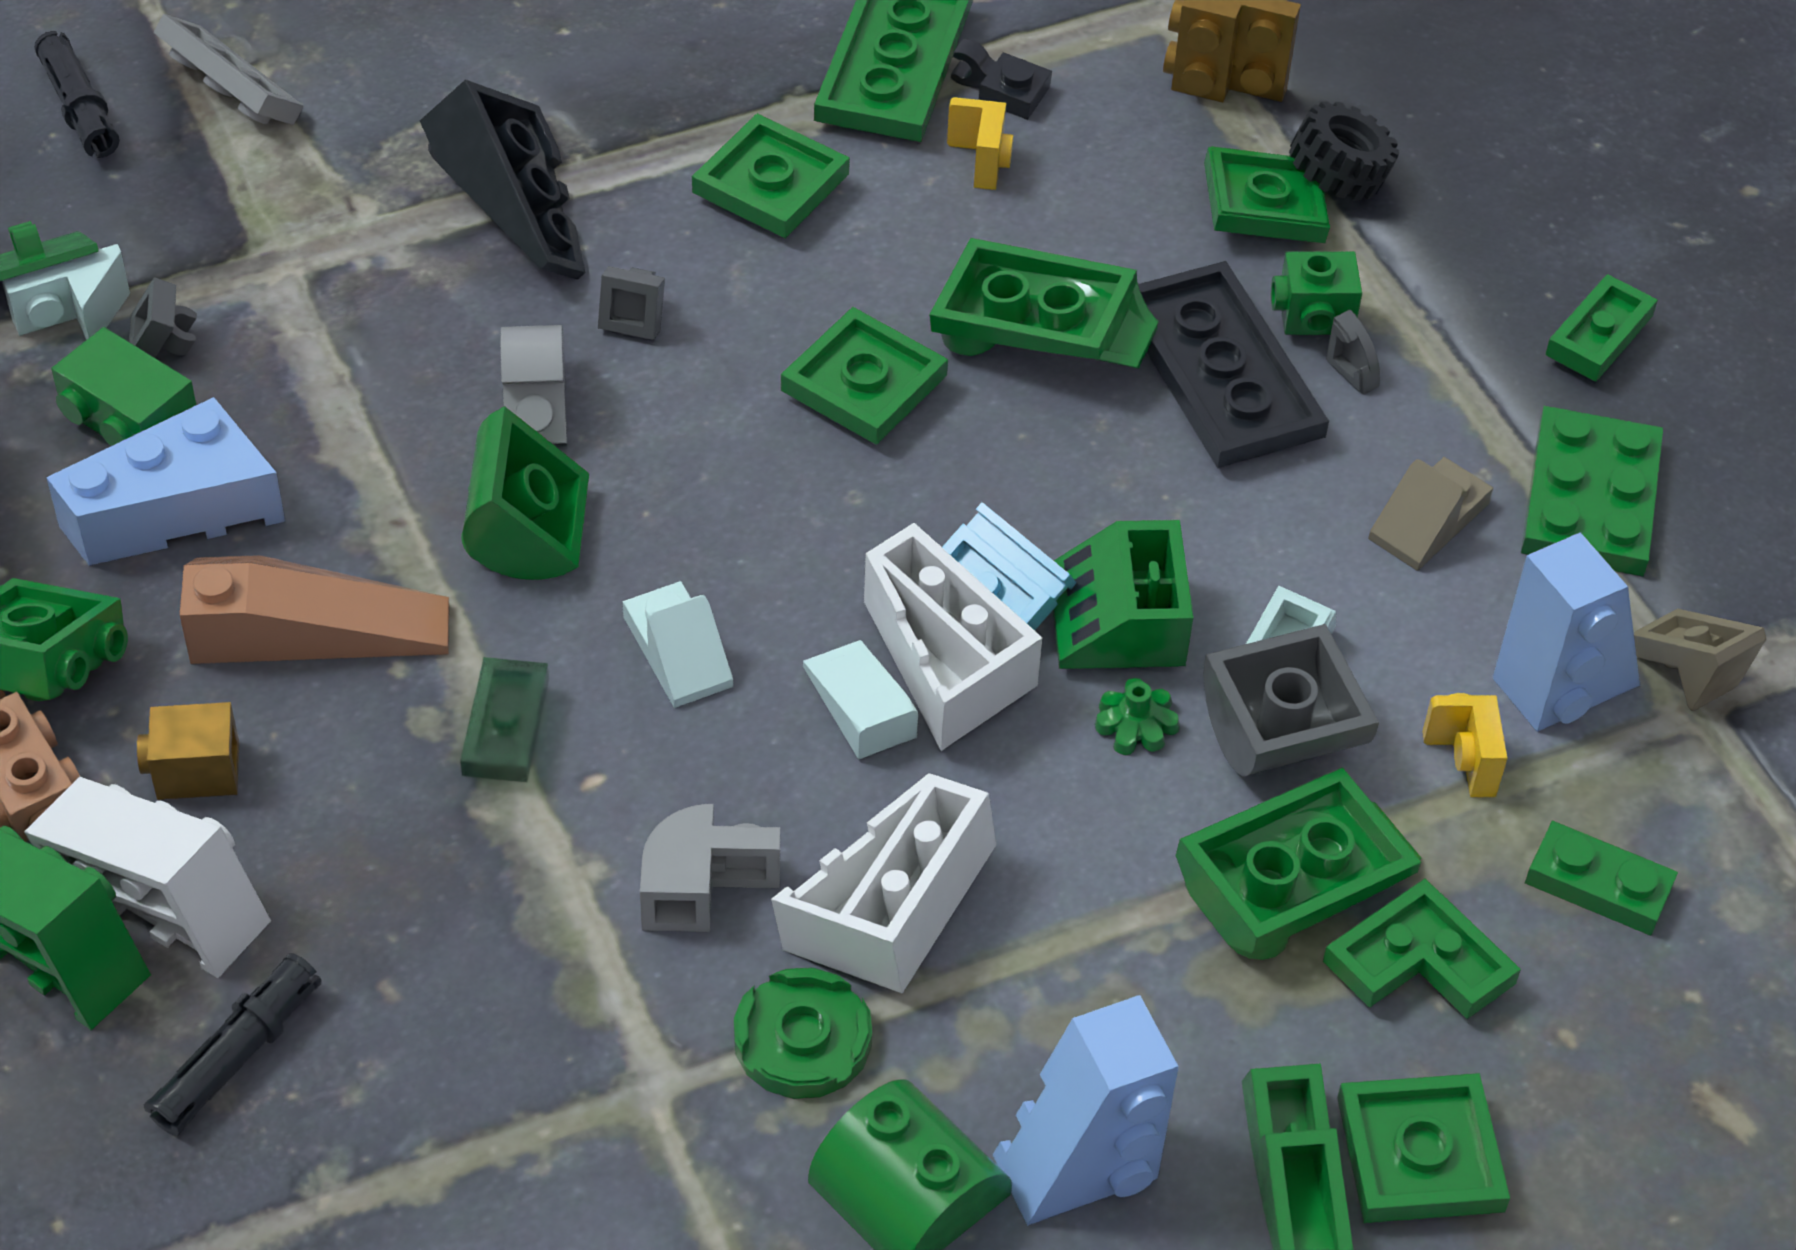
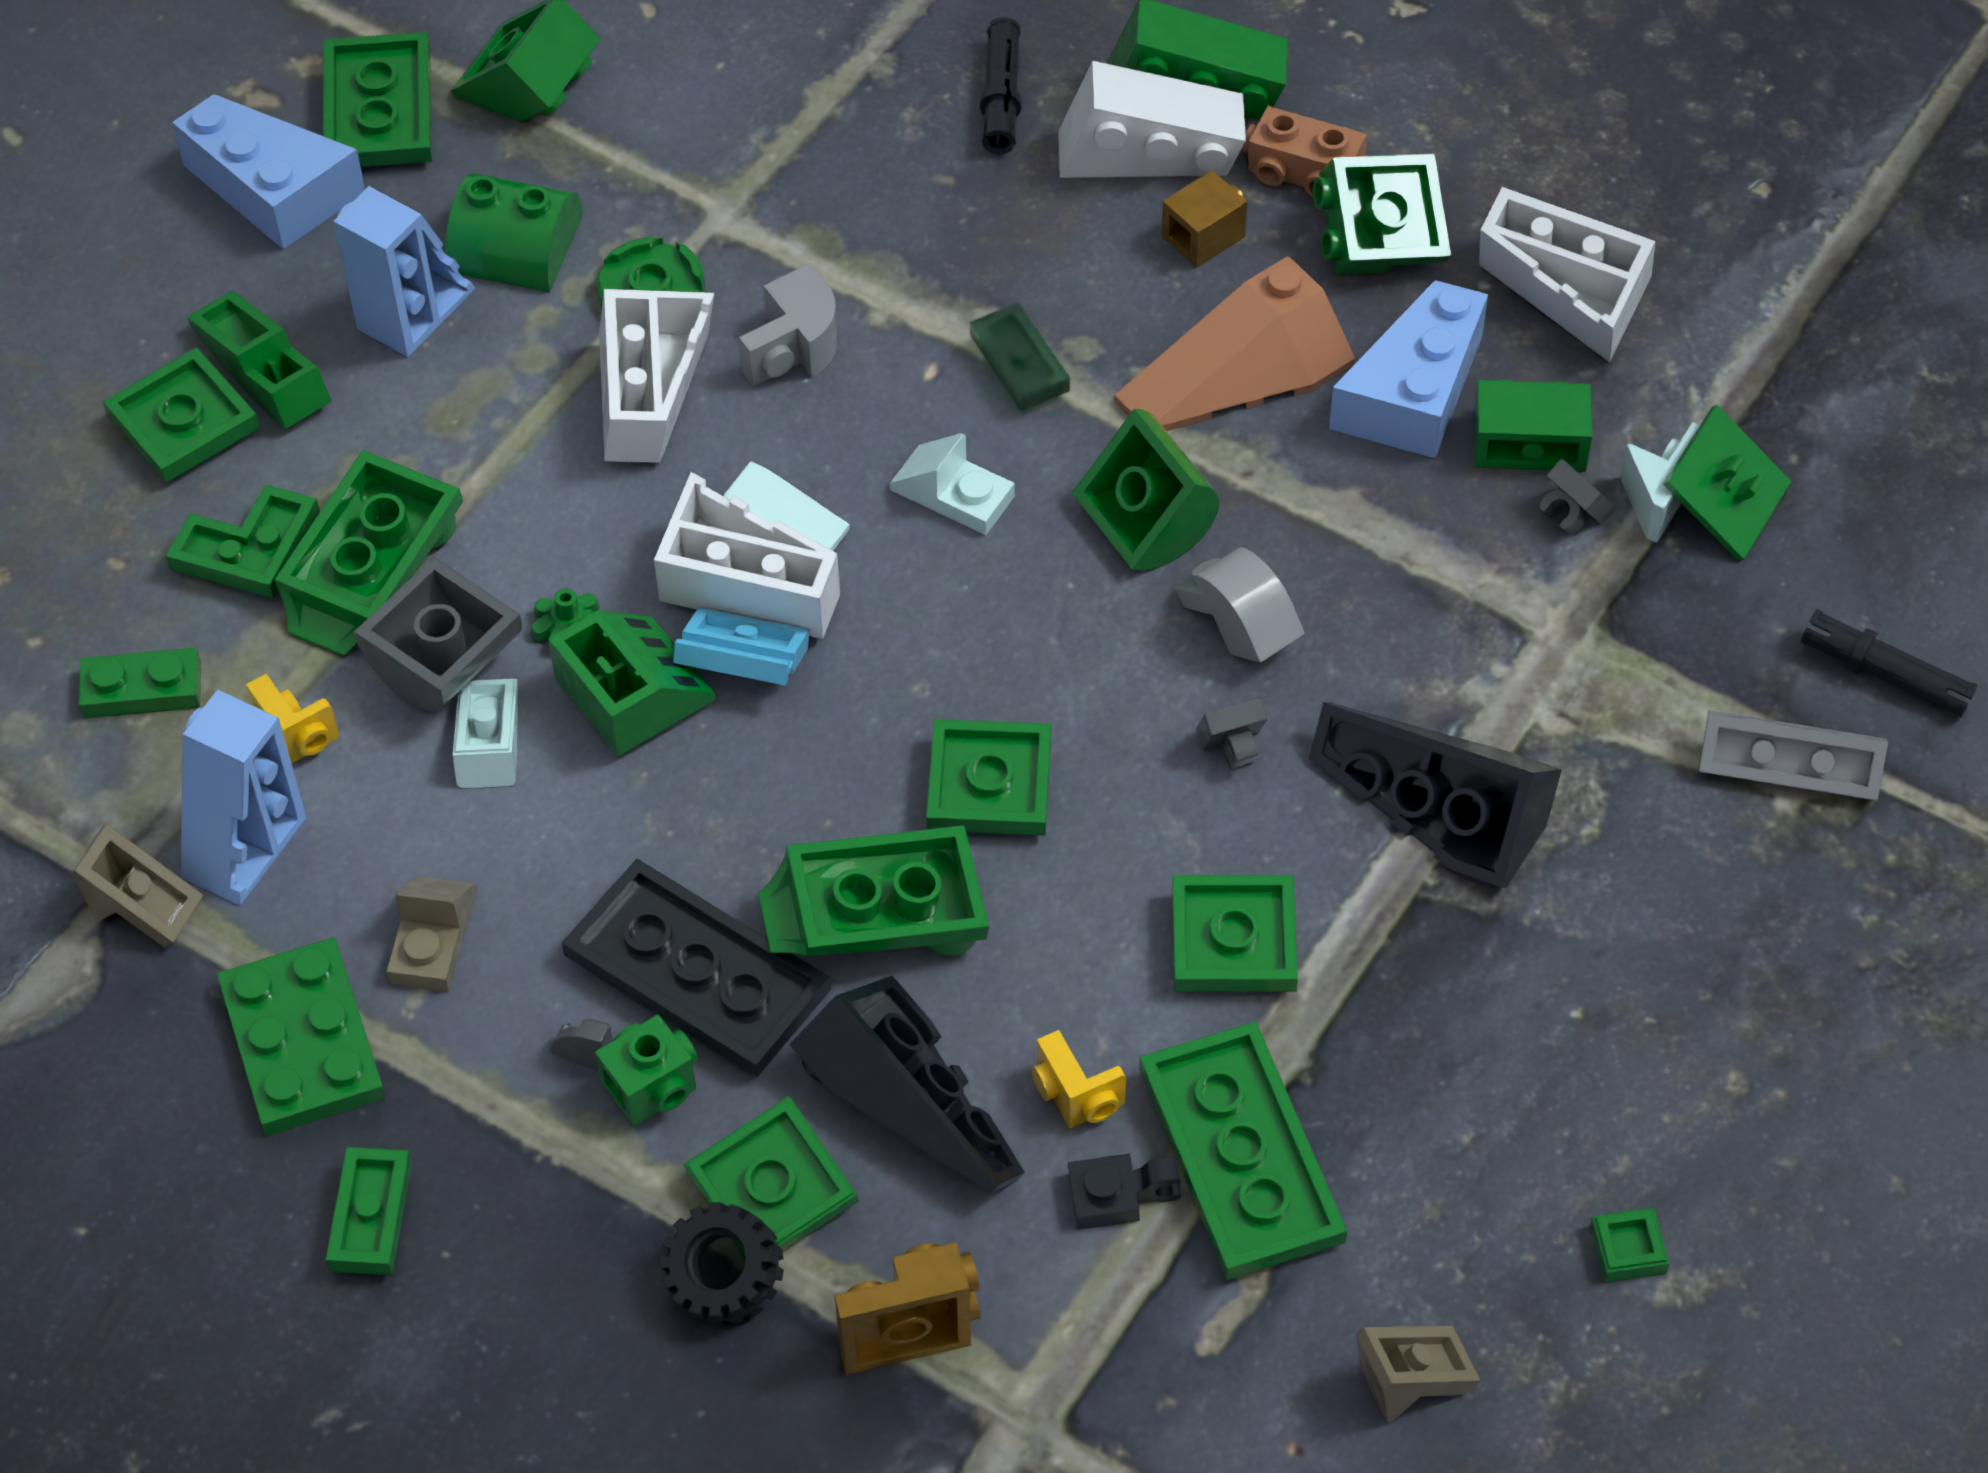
camera: 150 degrees right, 5 degrees up
none -> black wedge [790,975,1025,1193]

